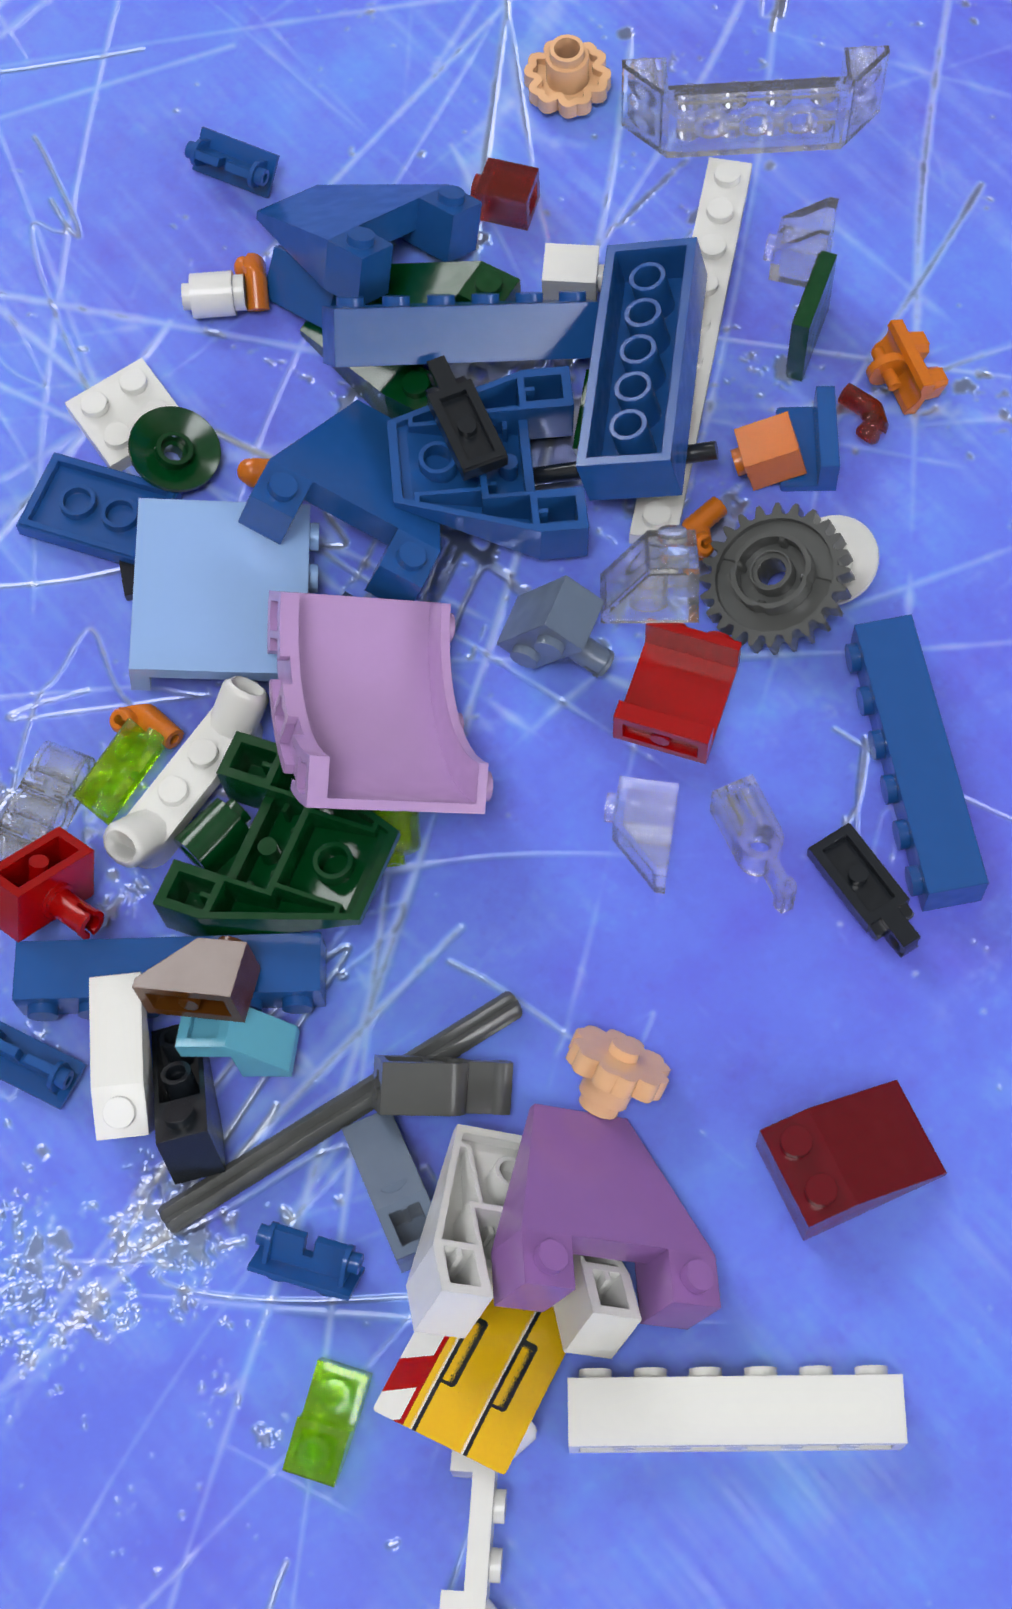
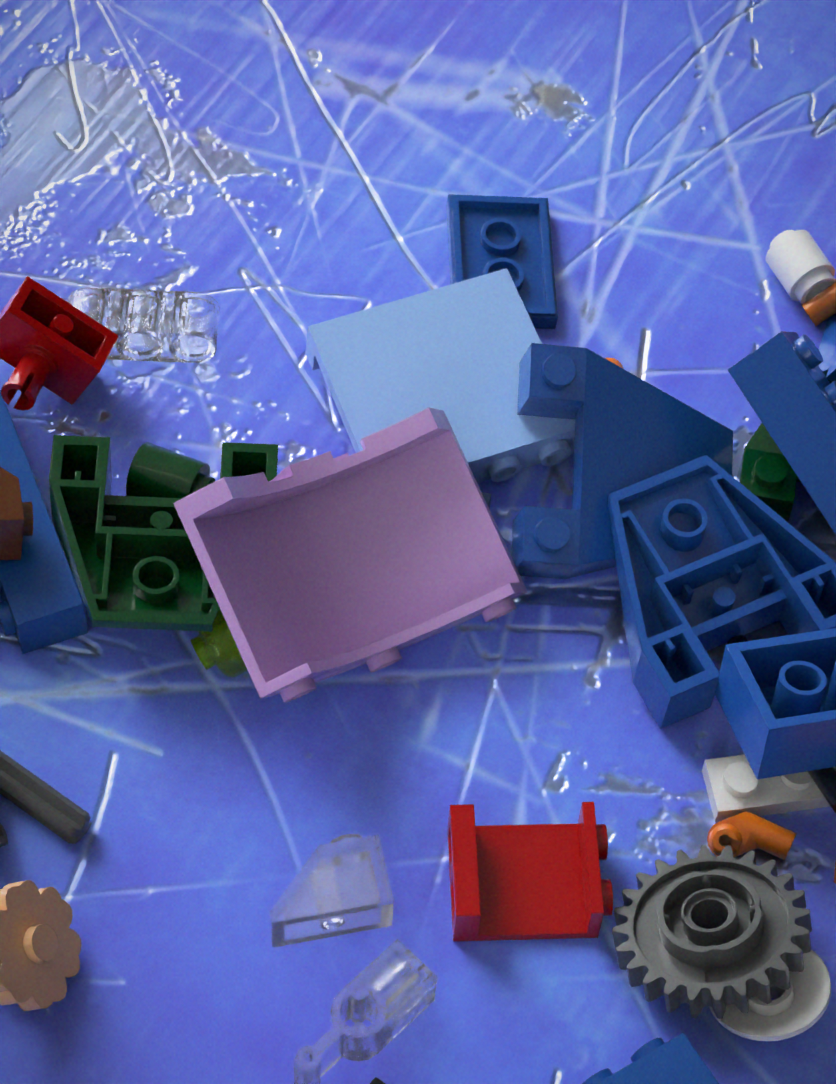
camera: 60 degrees right, 10 degrees down
white plate [65,358,179,471] -> none
clear neon green hinge [72,718,164,825] -> none
white plate [103,676,269,869] -> none
orange arm [109,704,184,749] -> none
dark green dish [128,406,221,492] -> none
black hinge [425,355,508,481] -> none
sand blue brick [497,575,614,678] -> none
clear slope [600,525,700,624] -> none

